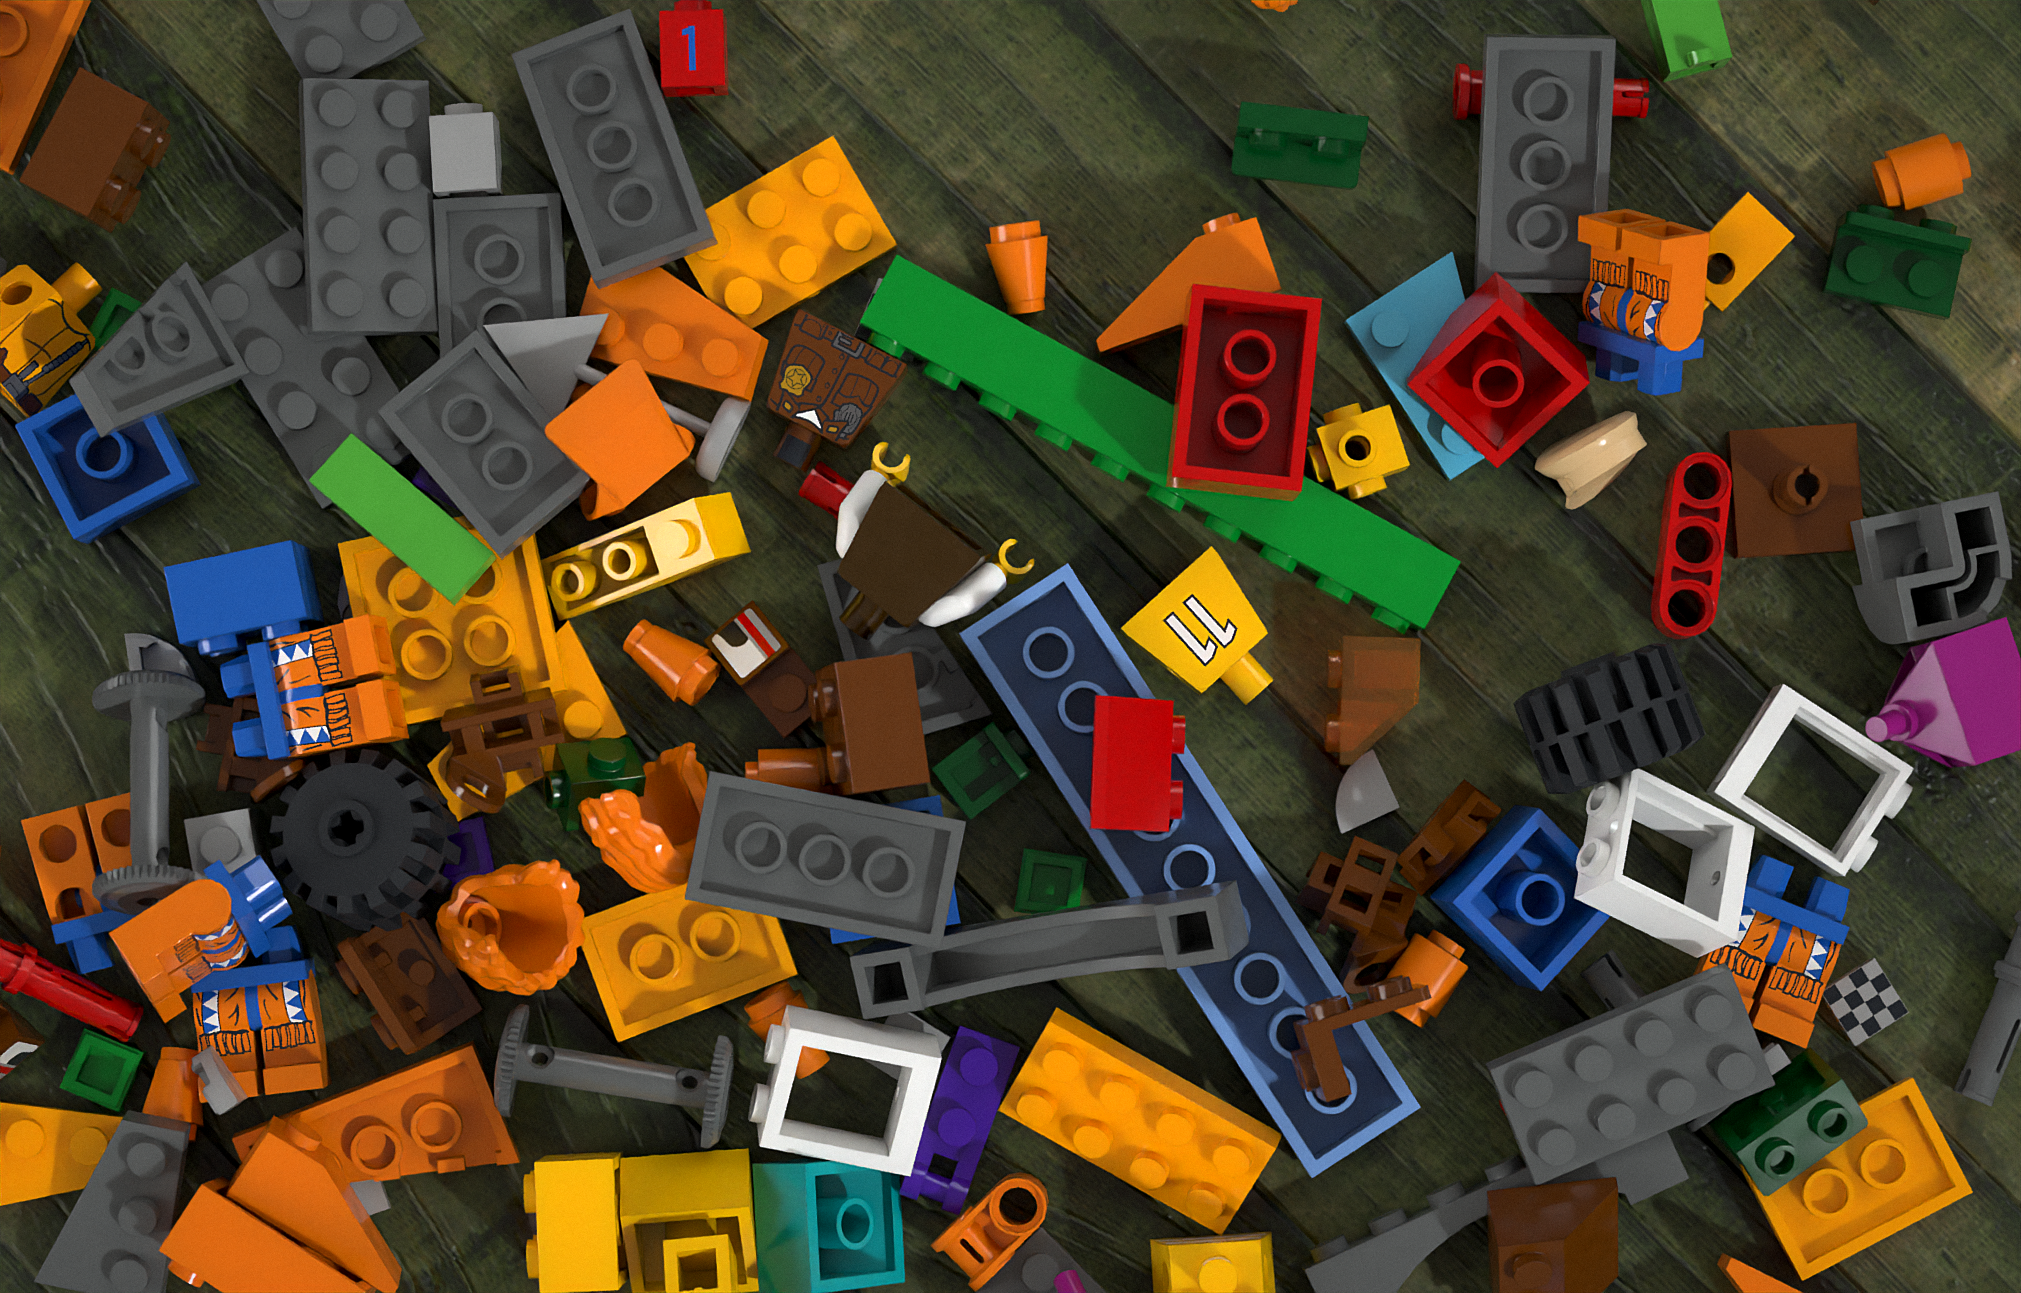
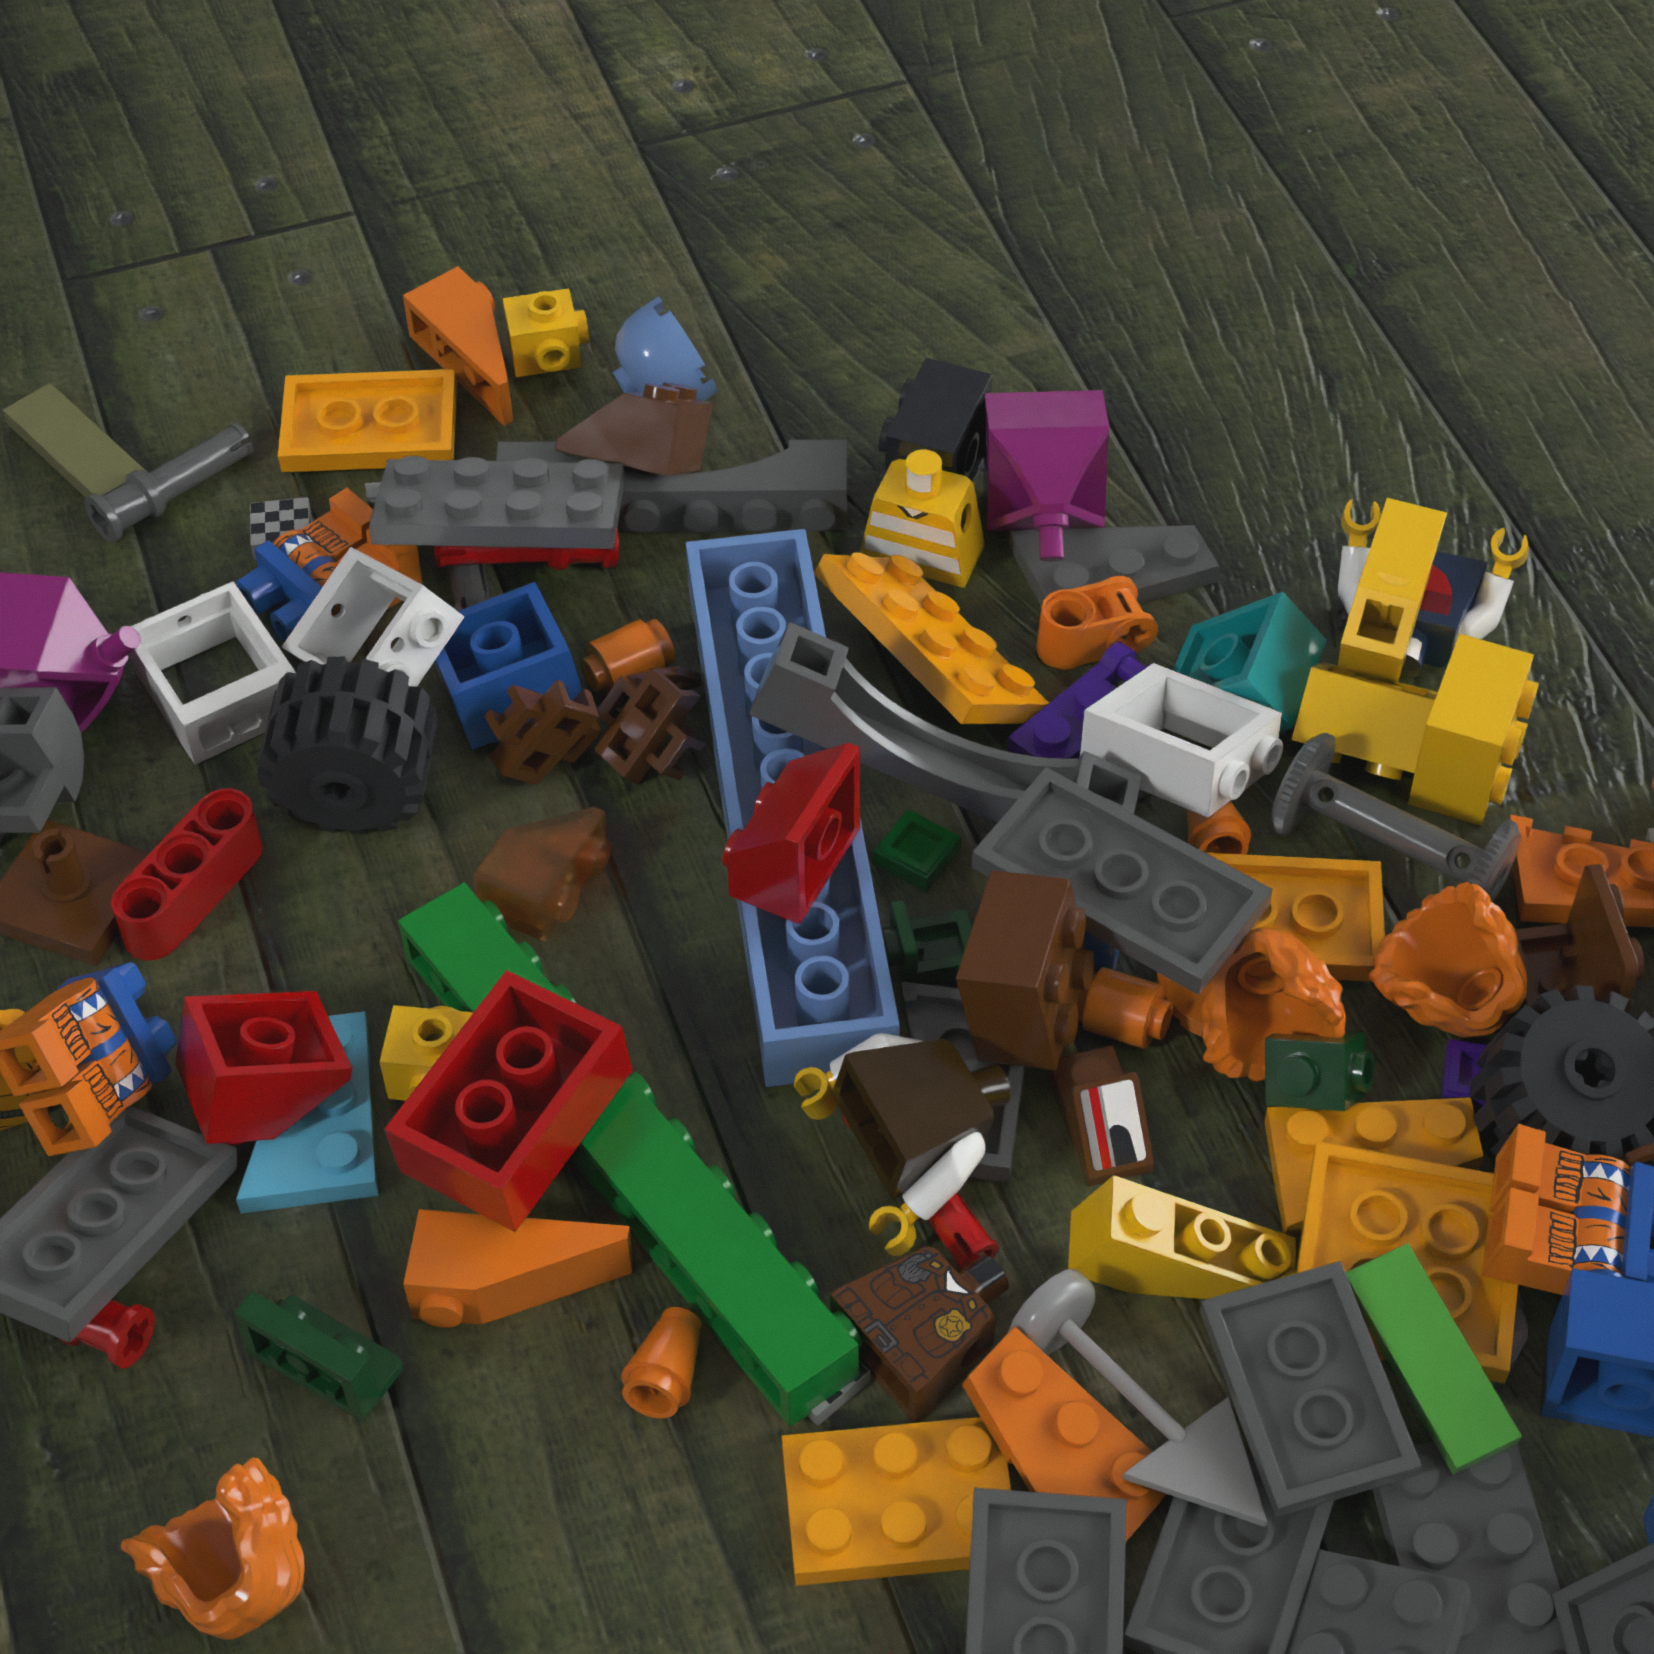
camera: 155 degrees left, 35 degrees down
reddish brown piece [440,664,565,814] -> none
orange piece [544,359,696,521] -> none
orange cone [623,619,721,706] -> none
yellow torso [1120,546,1274,706] -> none
reddish brown bracket [1290,975,1432,1102] -> none
light grey tile [1335,749,1399,834] -> none
tan piece [1534,411,1647,510] -> none
dark green bracket [1708,1047,1868,1196] -> none

